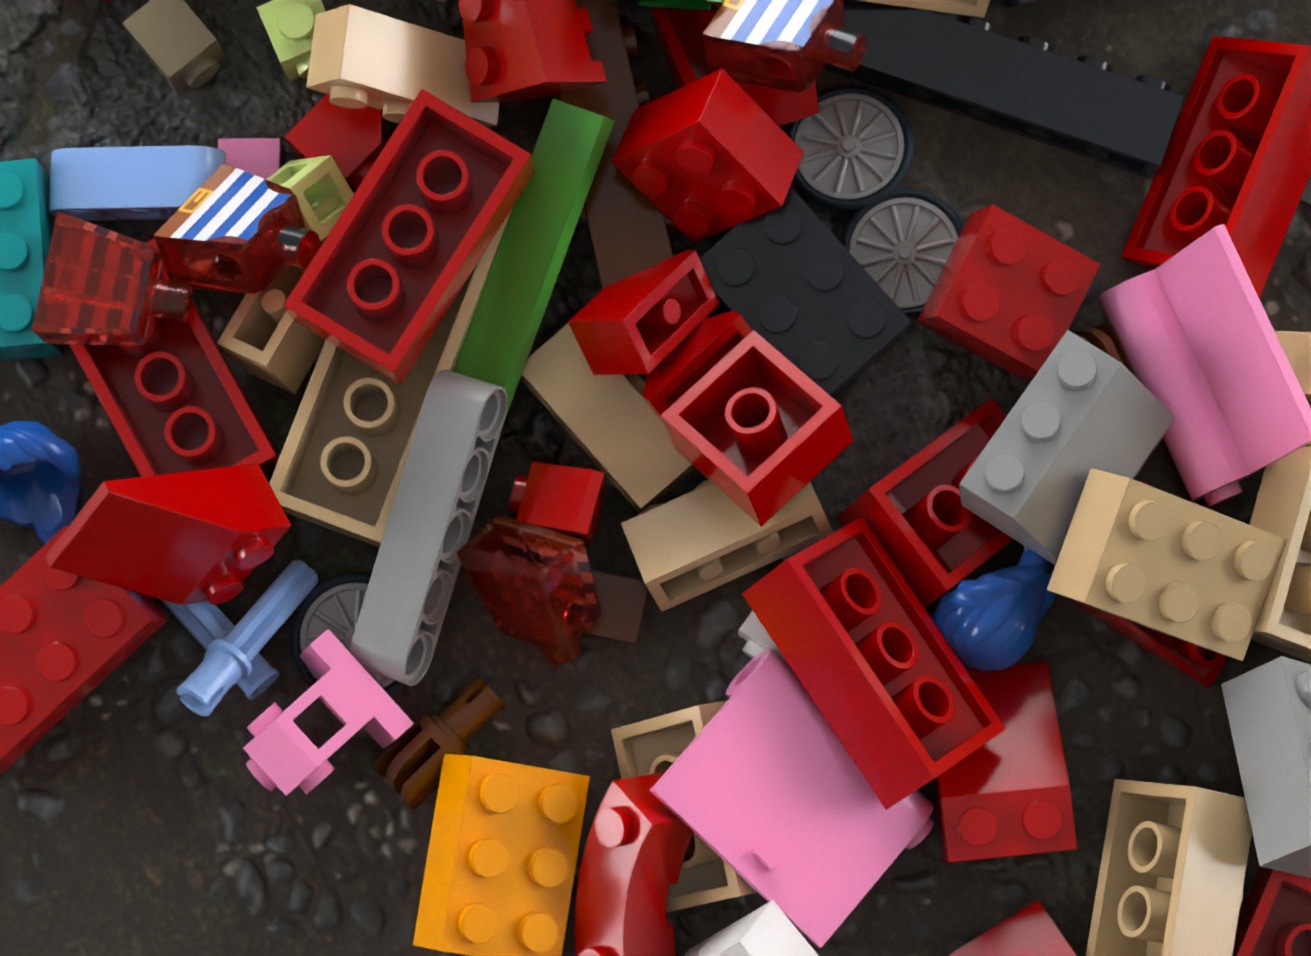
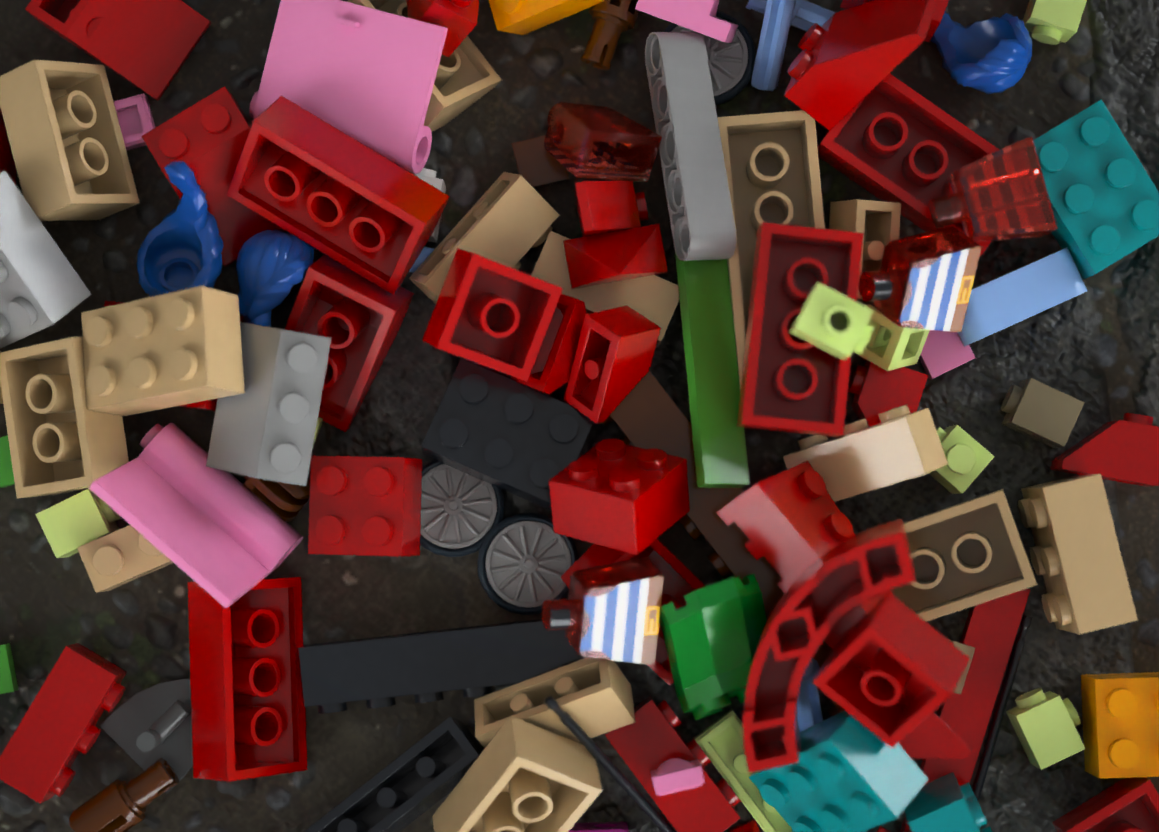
camera: 155 degrees right, 5 degrees up
none -> bright pink tile [114,93,155,151]
none -> blue hair [137,161,224,297]
none -> red slope [563,224,668,289]
none -> yellowish green brick [789,282,875,361]

